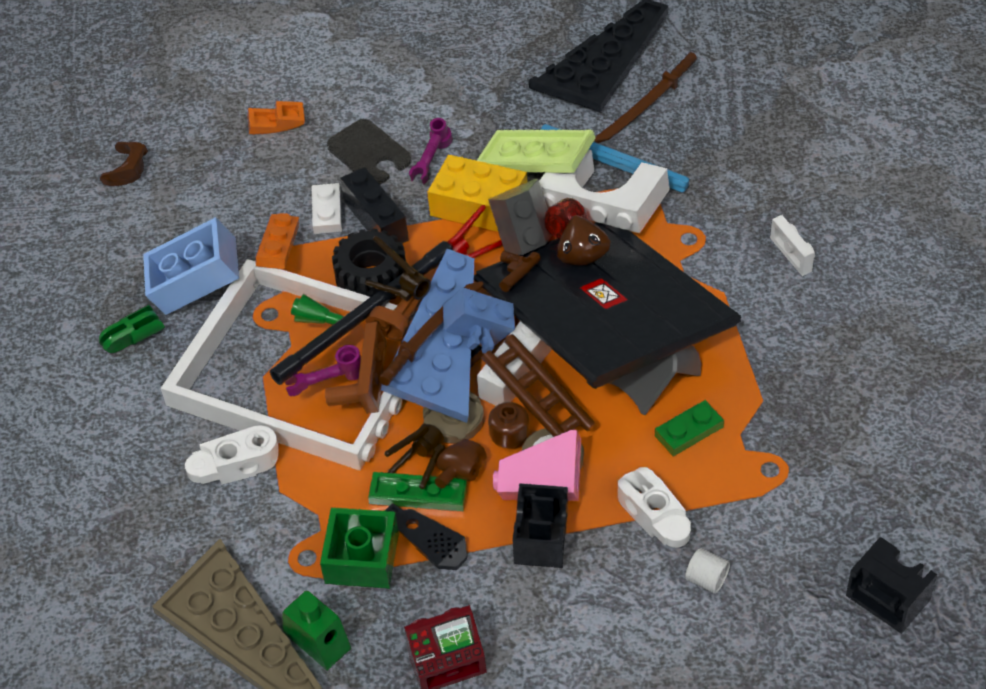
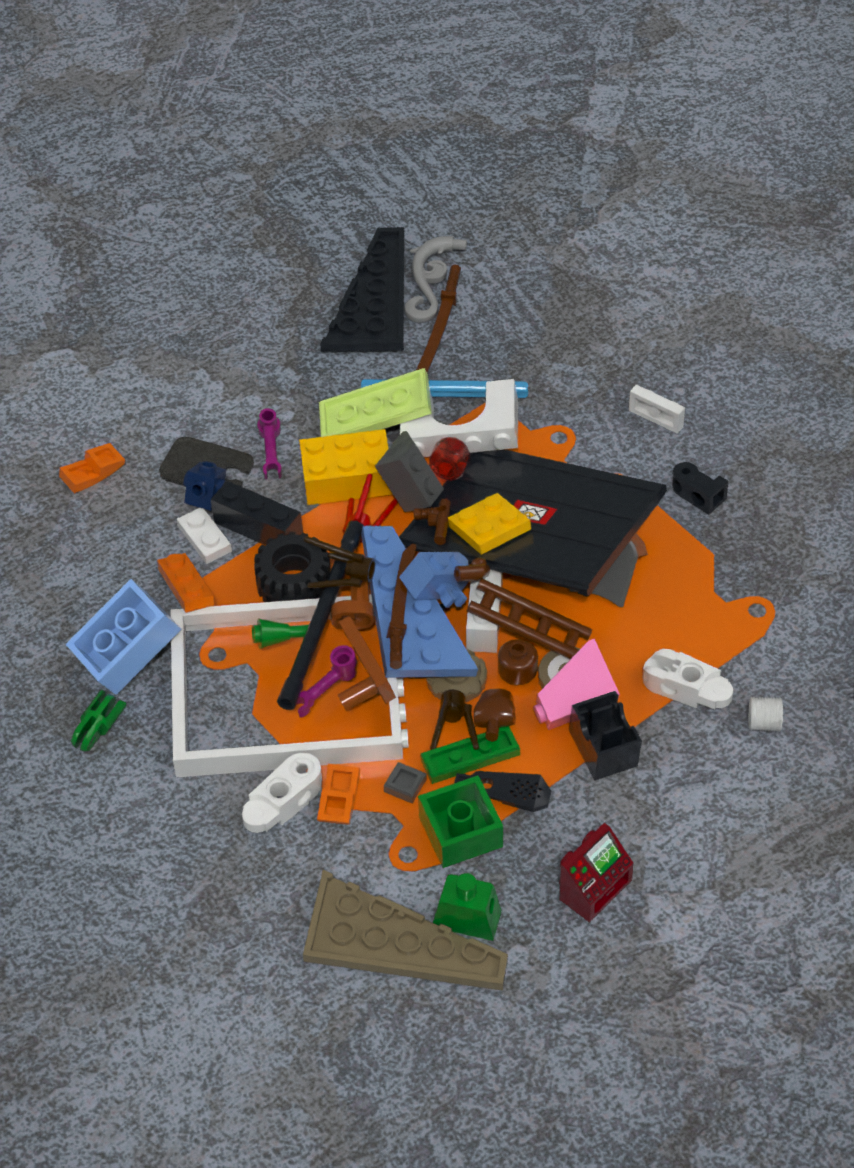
camera: 30 degrees left, 0 degrees up
reddish brown piece [557,215,611,265] -> none
green plate [655,400,724,457] -> none
none -> dark blue brick [183,461,227,511]
none -> orange slope [317,763,360,825]
none -> dark grey tile [384,762,427,803]
none -> light grey plant [404,236,467,323]
none -> yellow plate [448,493,531,555]
none -> reddish brown arm [454,558,490,582]
none -> black leg [672,462,728,515]

